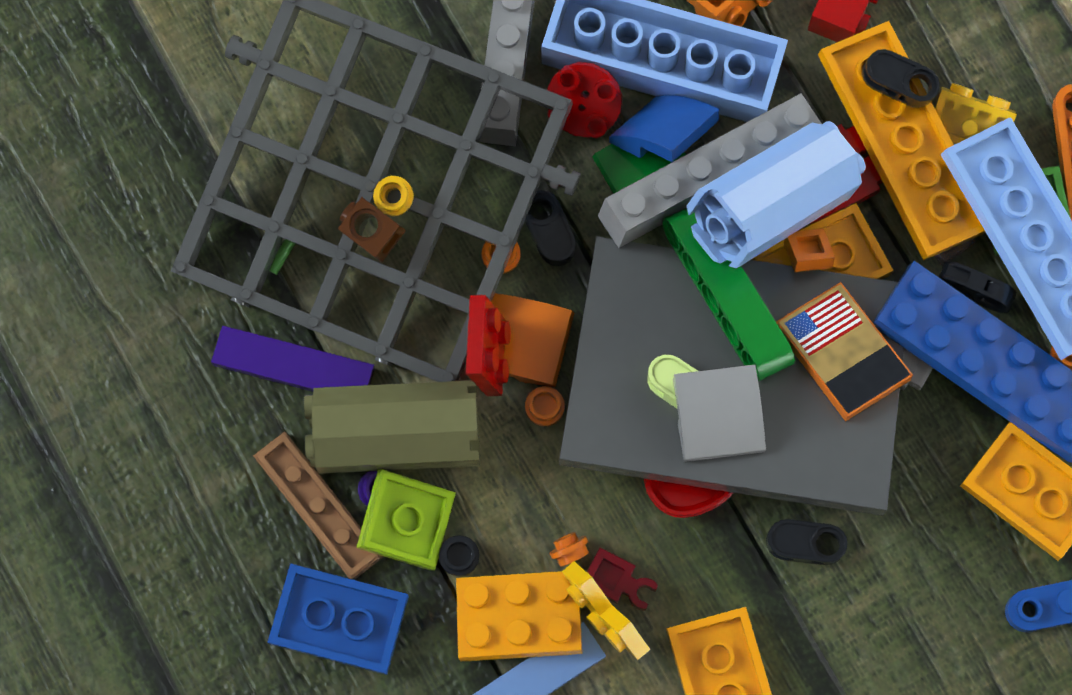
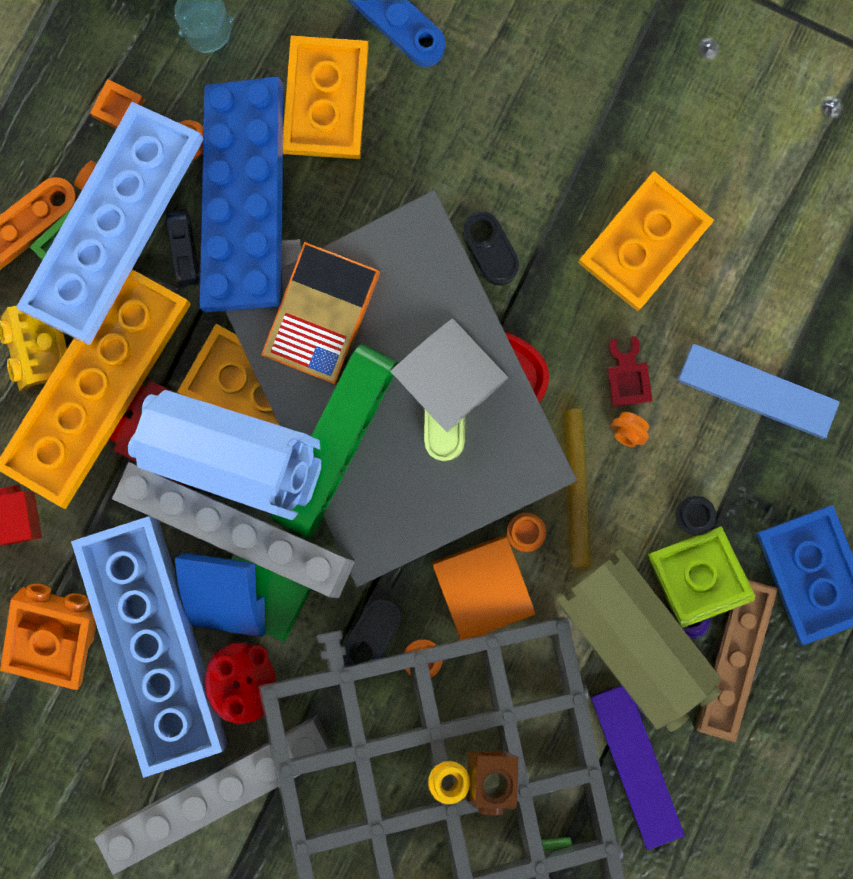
camera: 130 degrees left, 10 degrees up
light orange plate [456,571,583,662] -> none
red plate [466,295,511,396] -> none
yellow plate [562,561,650,660] -> none
orange plate [783,228,835,272] -> none
black piece [862,49,940,108] -> none
none -> clear yellow piece [564,409,591,567]

